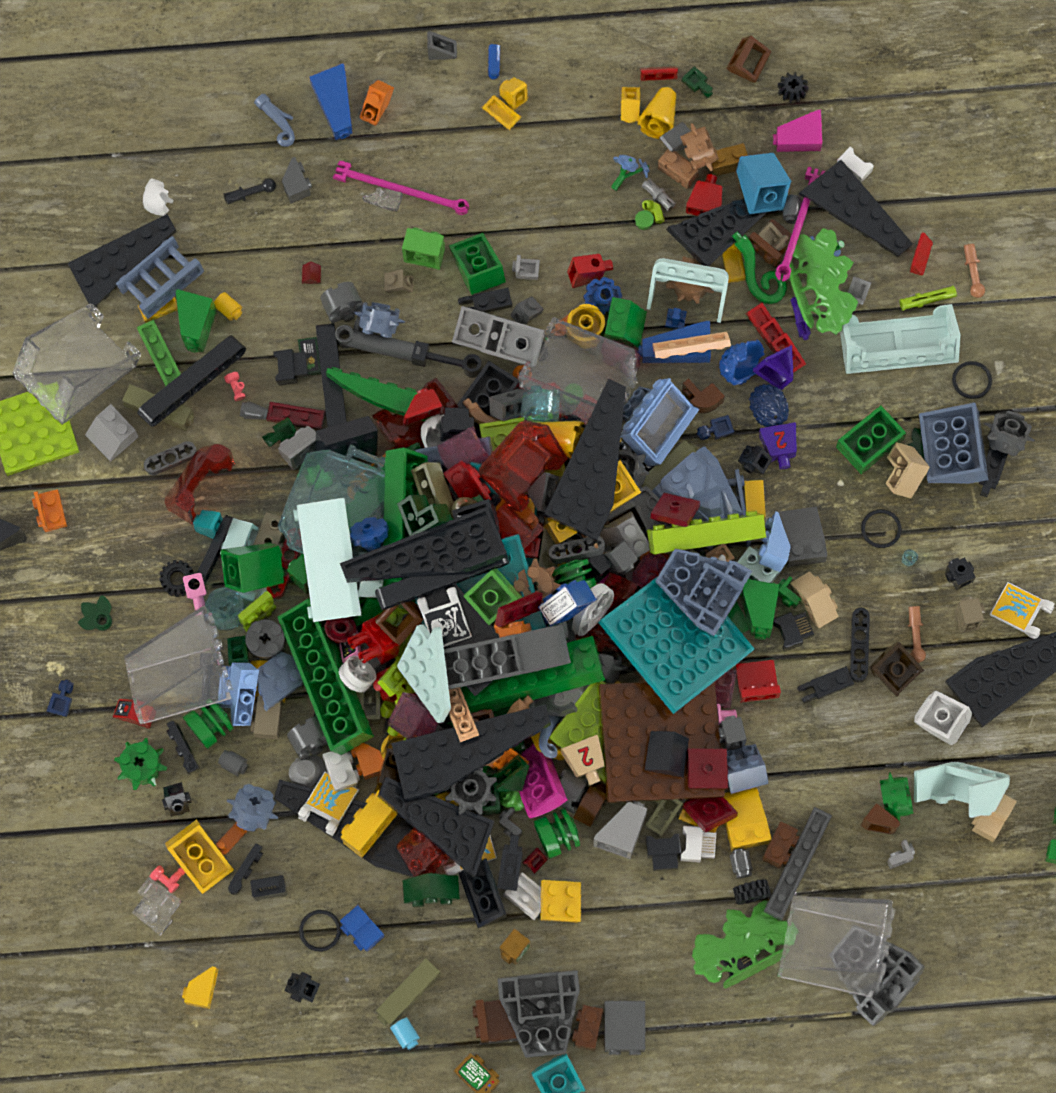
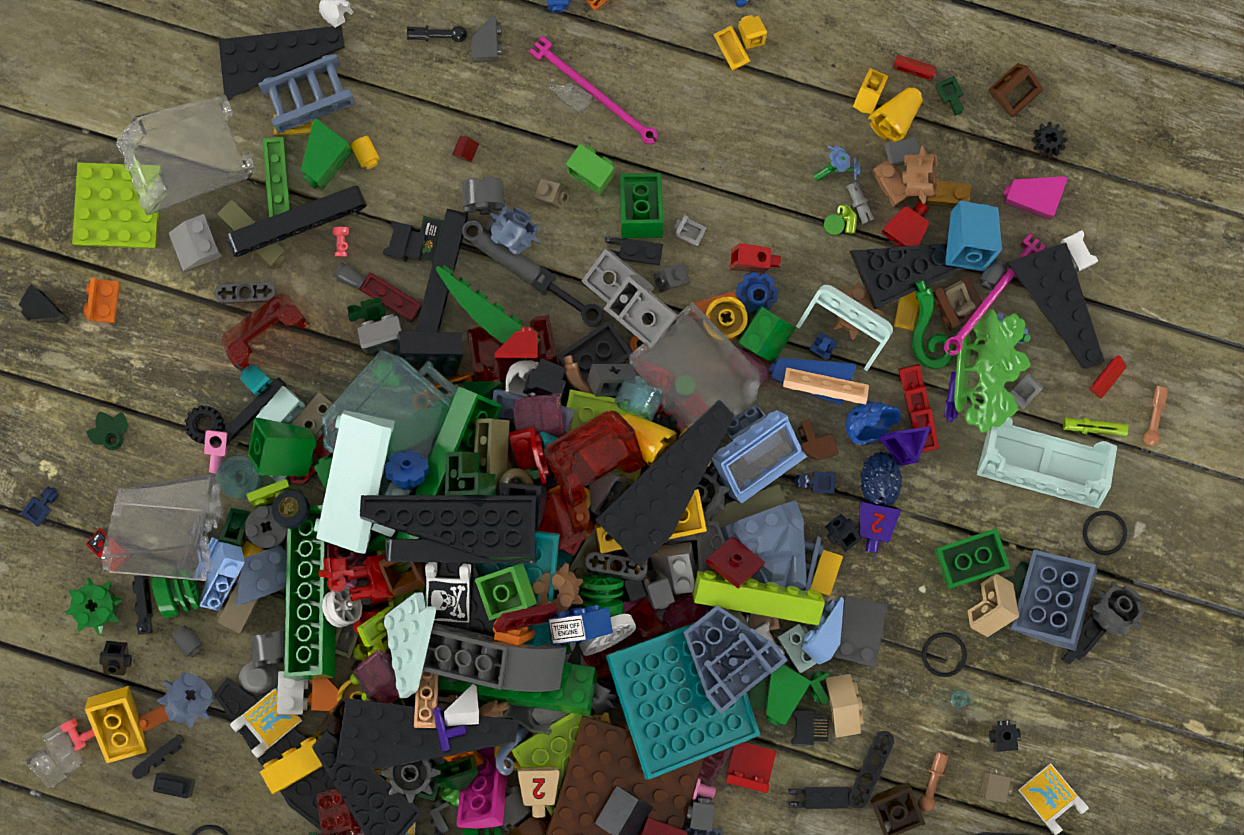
camera: 20 degrees right, 10 degrees up
none -> black wheel [272,490,310,529]
none -> red hips [318,557,354,592]
none -> dark purple piece [432,707,466,751]
none -> white slope [444,684,479,726]

